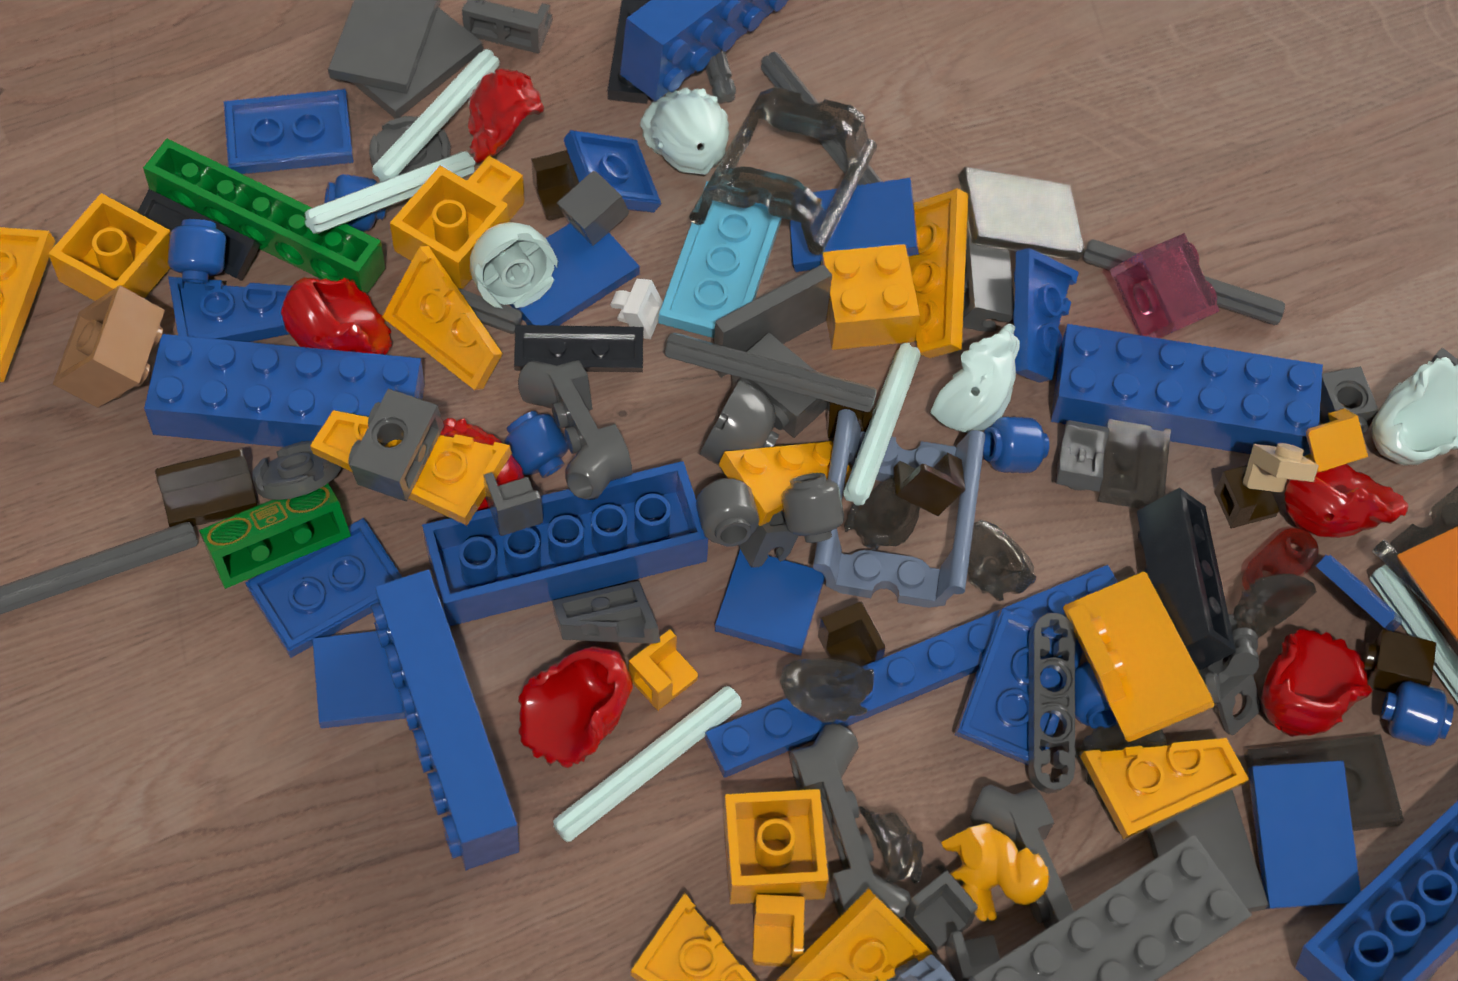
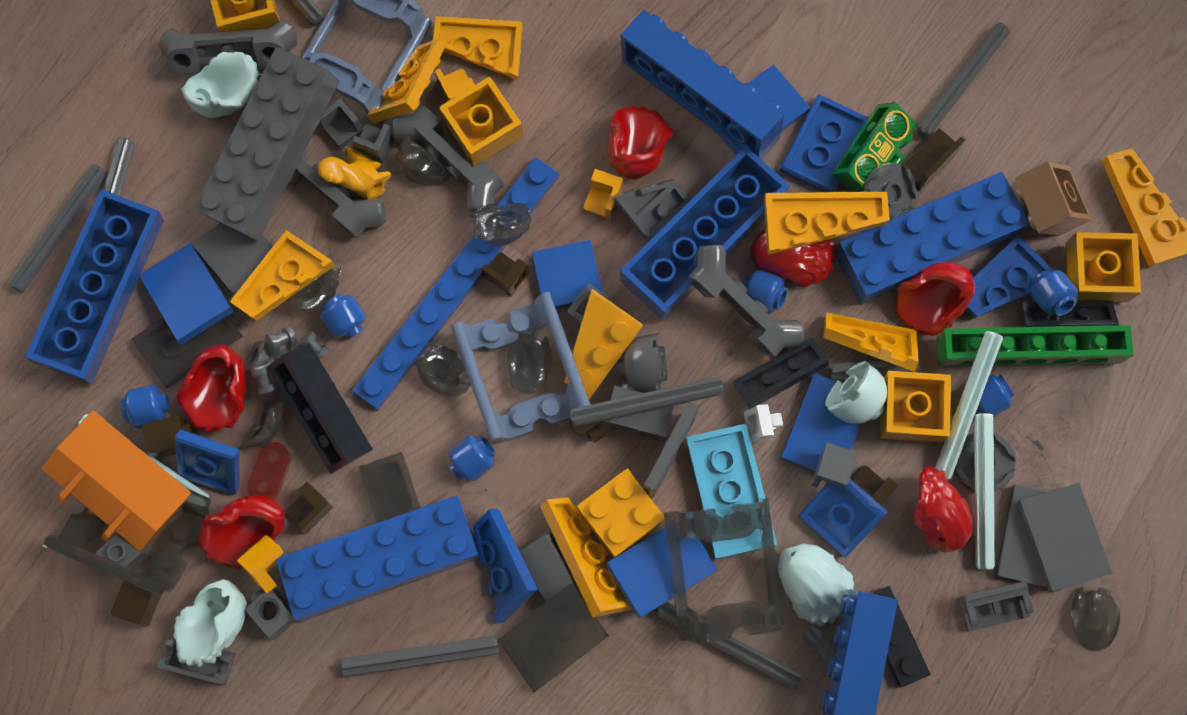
camera: 155 degrees right, 15 degrees up
blue tile [224,89,353,174] -> none
dark grey brick [349,388,444,502] -> none
light orange panel [467,156,525,220] -> none
dark grey panel [483,472,543,536] -> none
light aqua axle [553,686,742,842] -> none
dark grey head [696,478,760,547] -> none
dark grey head [781,473,844,543] -> none
light aqua axle [843,343,921,506] -> none
dark brown panel [893,453,965,516] -> none
light aqua piece [931,324,1020,433] -> none
blue tile [954,608,1083,768] -> none
dark grey beam [1029,613,1075,794] -> none
dark grey bracket [1056,420,1109,492] -> none
light orange bracket [1063,572,1214,742] -> none
clear pink brick [1110,233,1220,339] -> none
tan bracket [1243,443,1319,492] -> none

